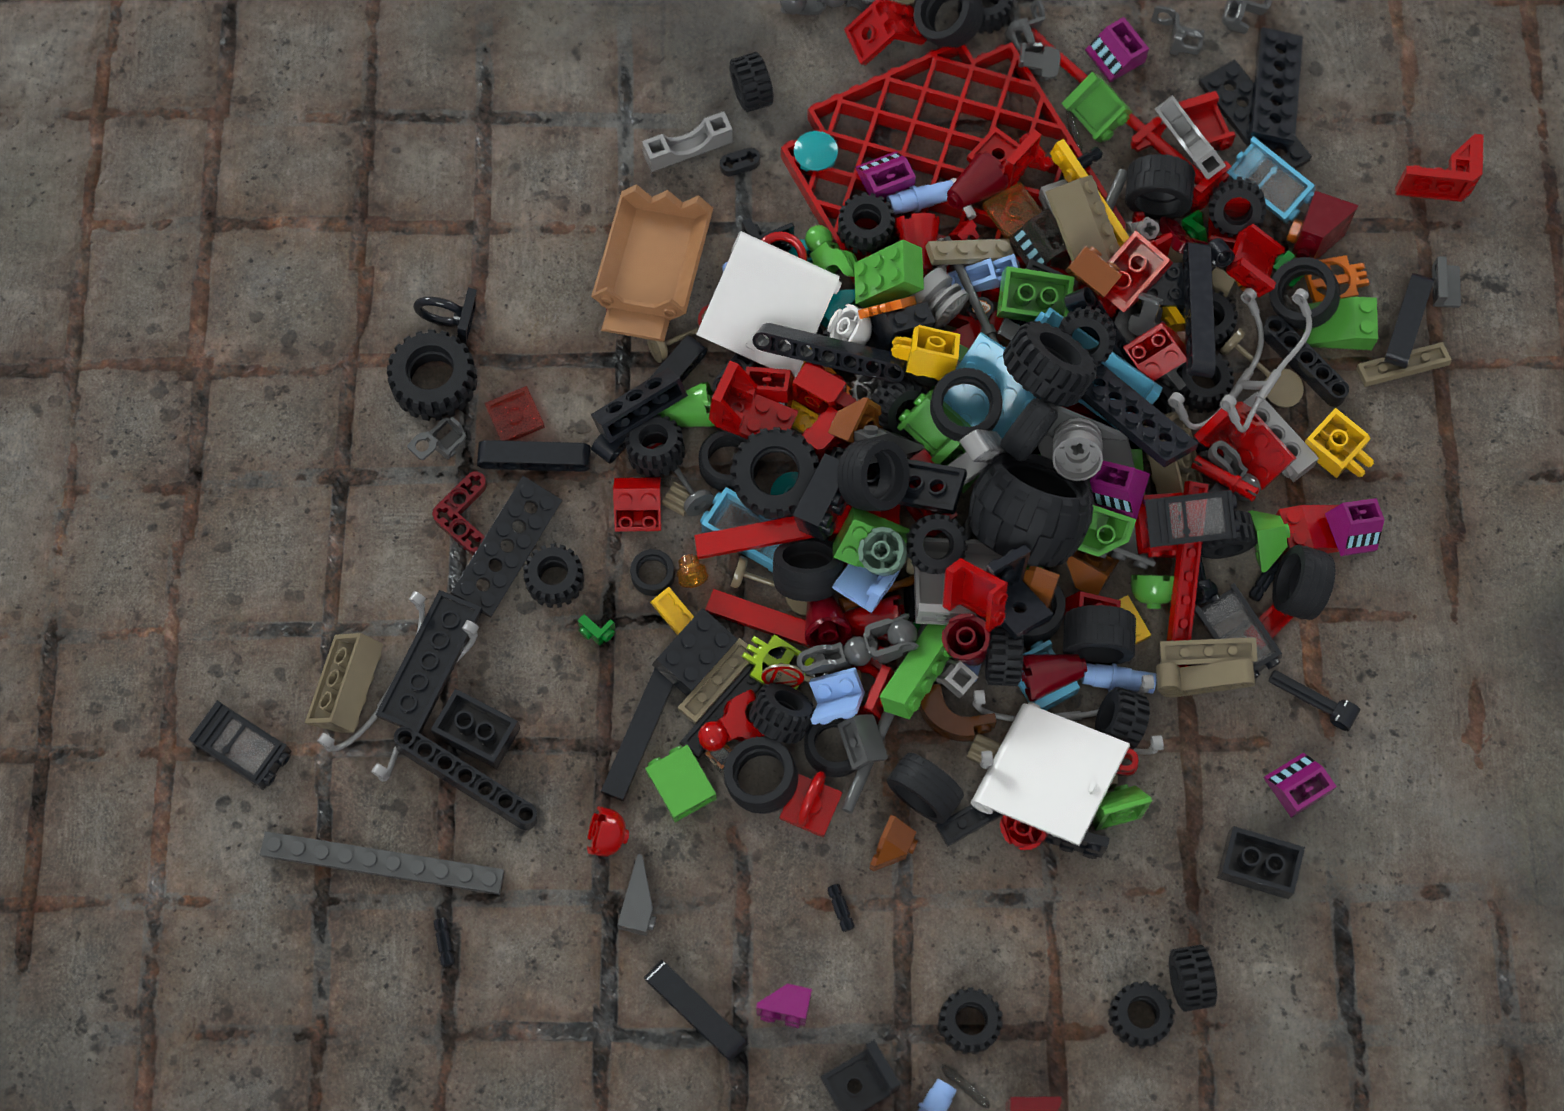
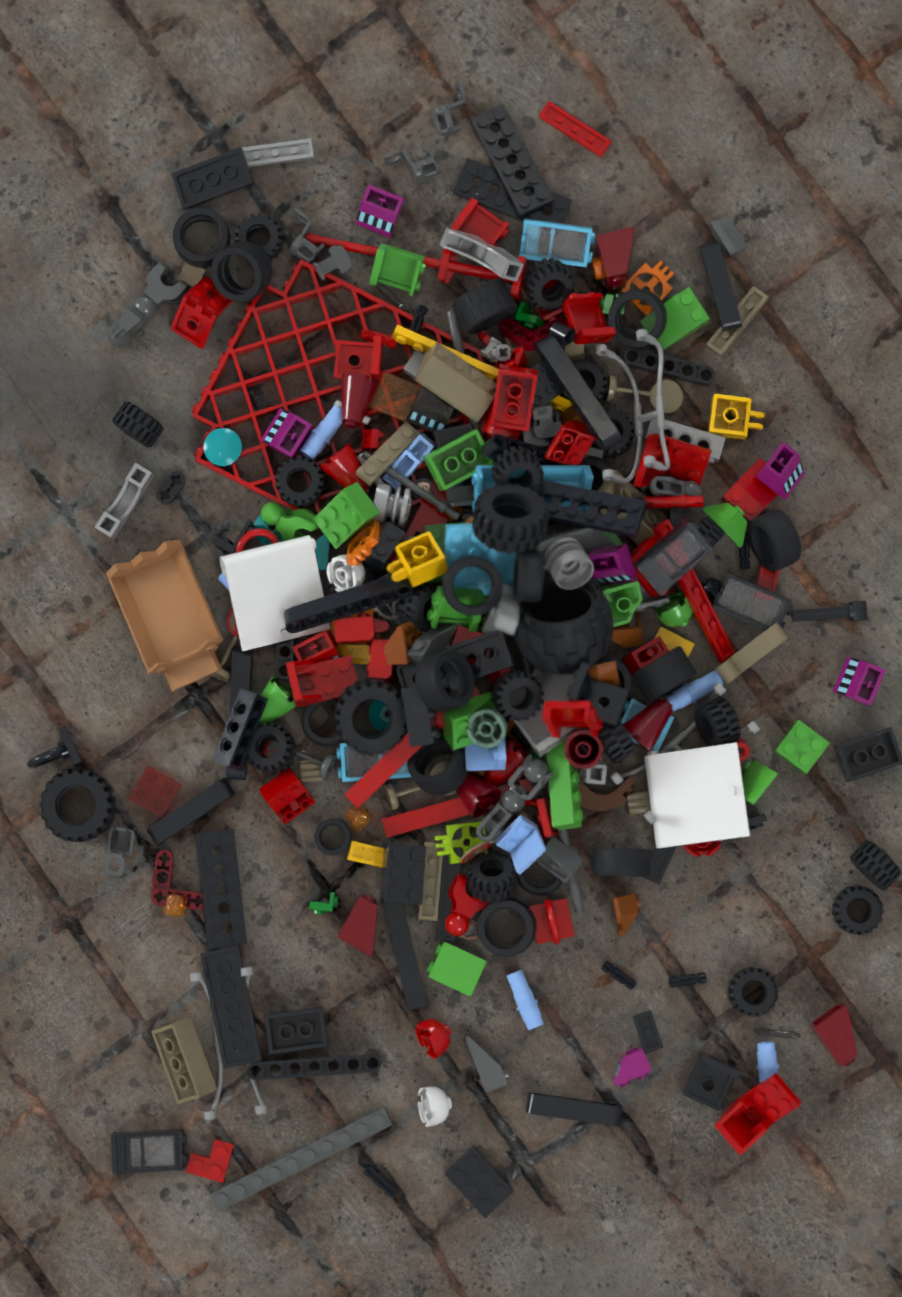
camera: 30 degrees left, 15 degrees up
black tyre [523,543,584,608] -> none
dark orange brick [1065,246,1122,298] -> none
dark tan plate [1159,637,1258,665] -> none
red bracket [1395,134,1484,202] -> none
none -> clear orange piece [162,895,187,917]
none -> red plate [186,1139,234,1183]
none -> dark red slope [337,894,378,956]
none -> white cylinder [418,1086,452,1127]
none -> black brick [445,1145,514,1218]
none -> light blue piece [506,970,544,1030]
none -> red tile [538,101,612,158]
none -> black plate [632,1010,663,1054]
none -> black axle [668,972,707,988]
none -> bright green brick [773,720,830,774]

